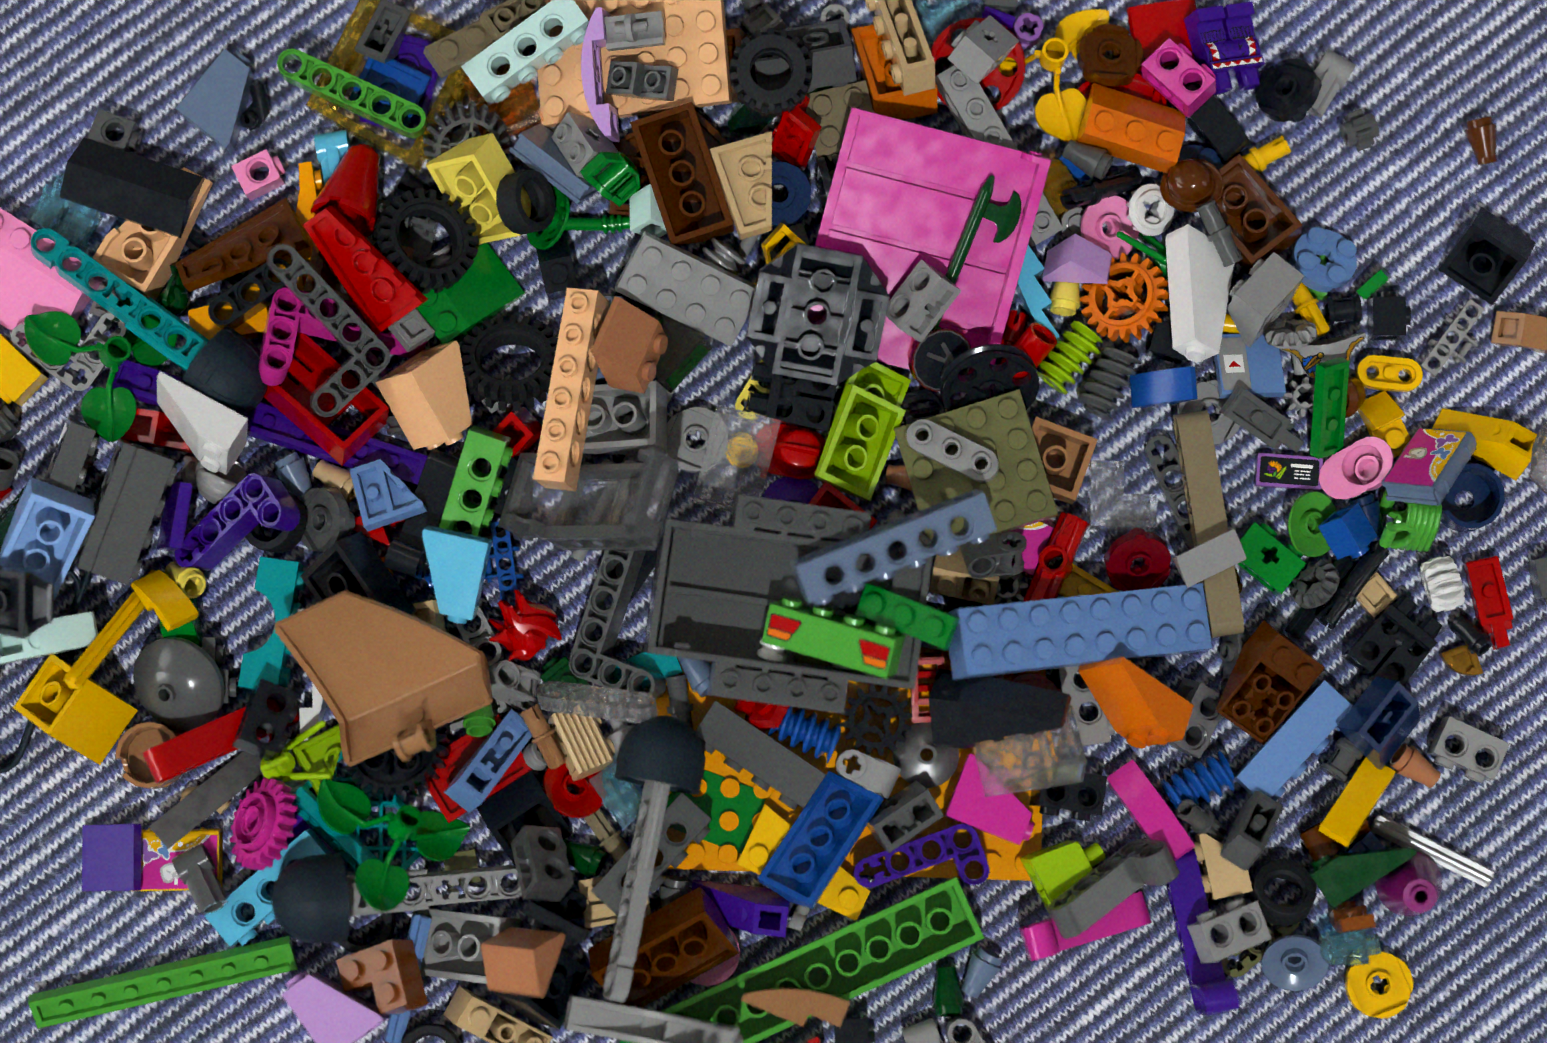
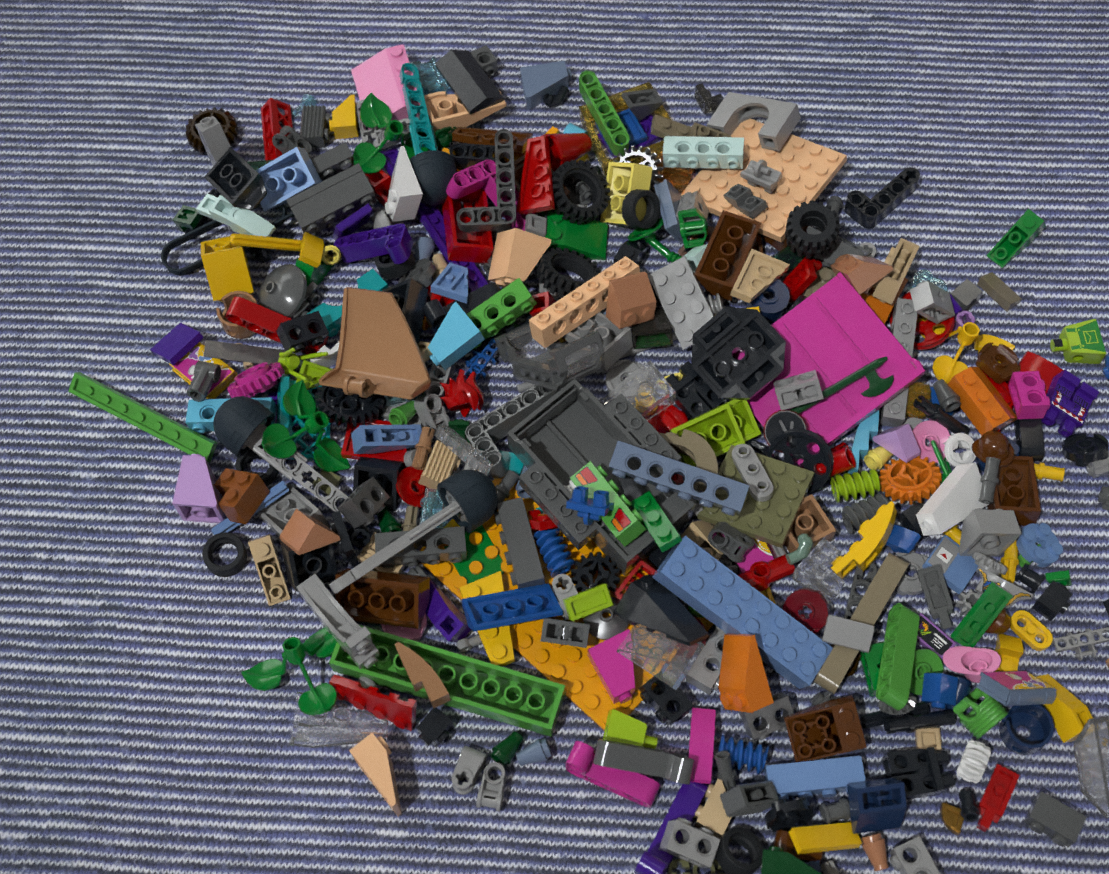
camera: 45 degrees right, 20 degrees down
bright pink brick [231,149,286,201] -> none
lavender slope [581,7,620,142] -> none
dark purple beam [853,824,989,888] -> none
none -> lime tile [562,583,613,621]
none -> blue hips [566,486,614,526]
none -> dark tan arch [660,429,719,494]
none -> black plate [764,797,814,833]
none -> sand green arm [786,533,813,565]
none -> nougat slope [830,254,894,295]
none -> yellow slope [831,501,897,581]
none -> bright green beam [876,603,920,710]

